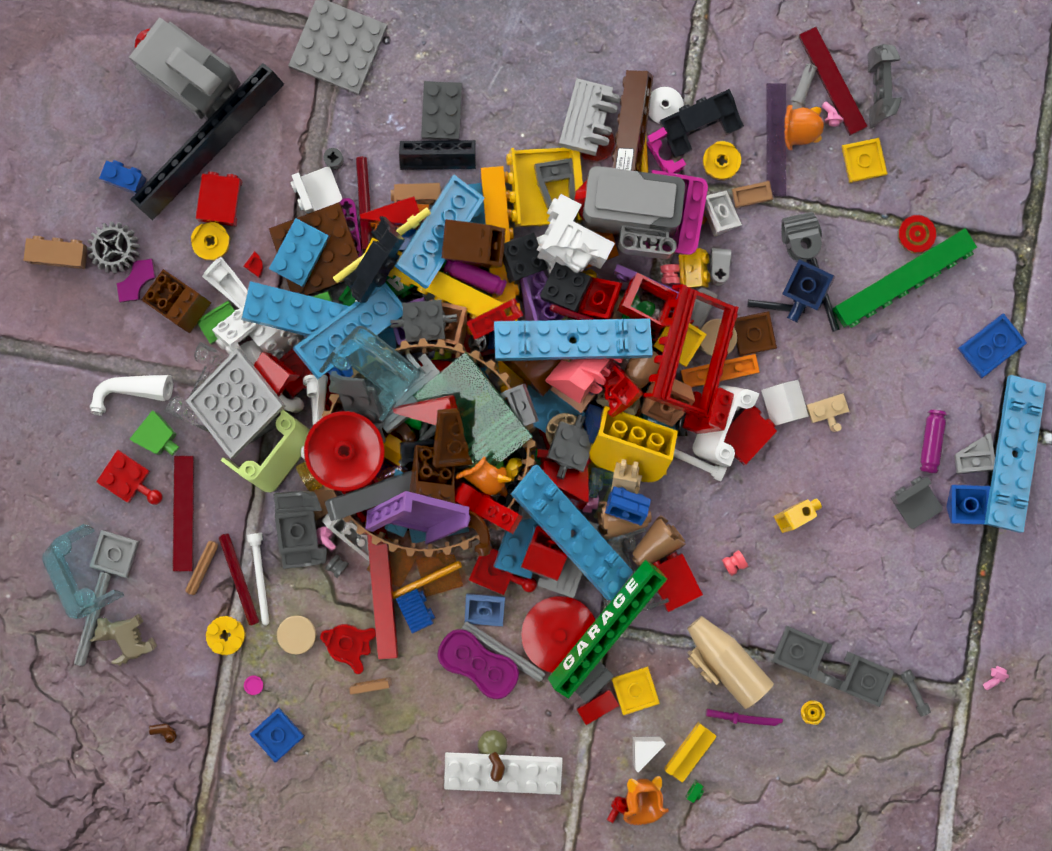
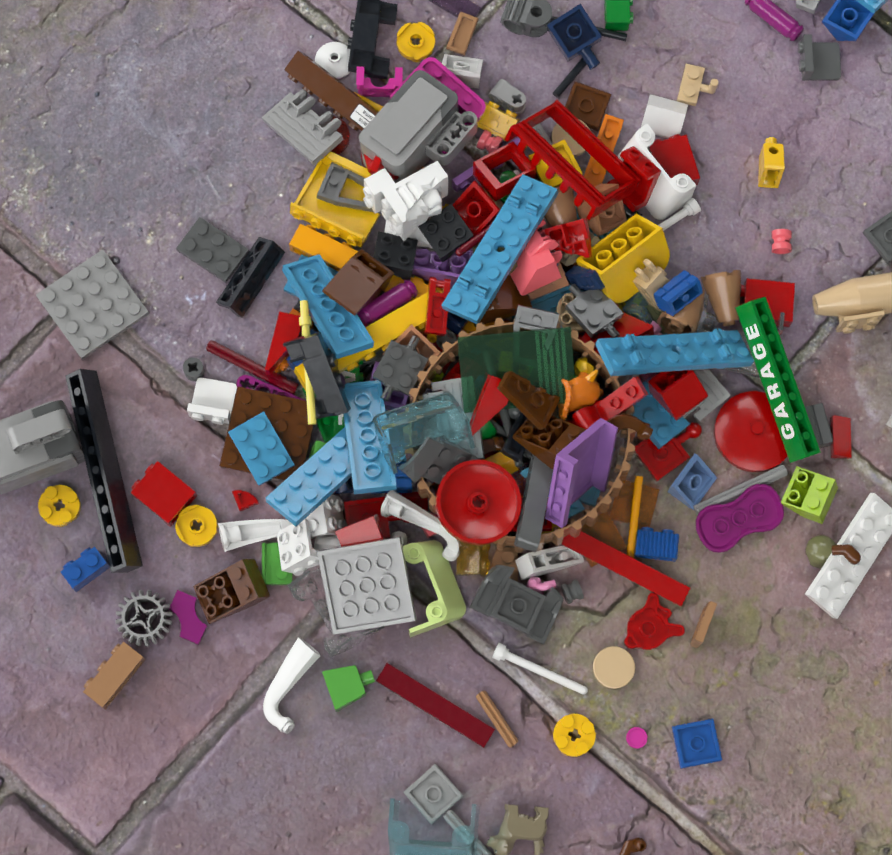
camera: 60 degrees left, 10 degrees down
red plate [96,450,162,505] -> none
dark red axle [219,534,259,626] -> none
medium nougat window [391,183,441,205] -> none
yellow tile [611,666,660,715] -> none
none -> yellow plate [38,485,81,527]
none -> lime slope [781,466,838,524]

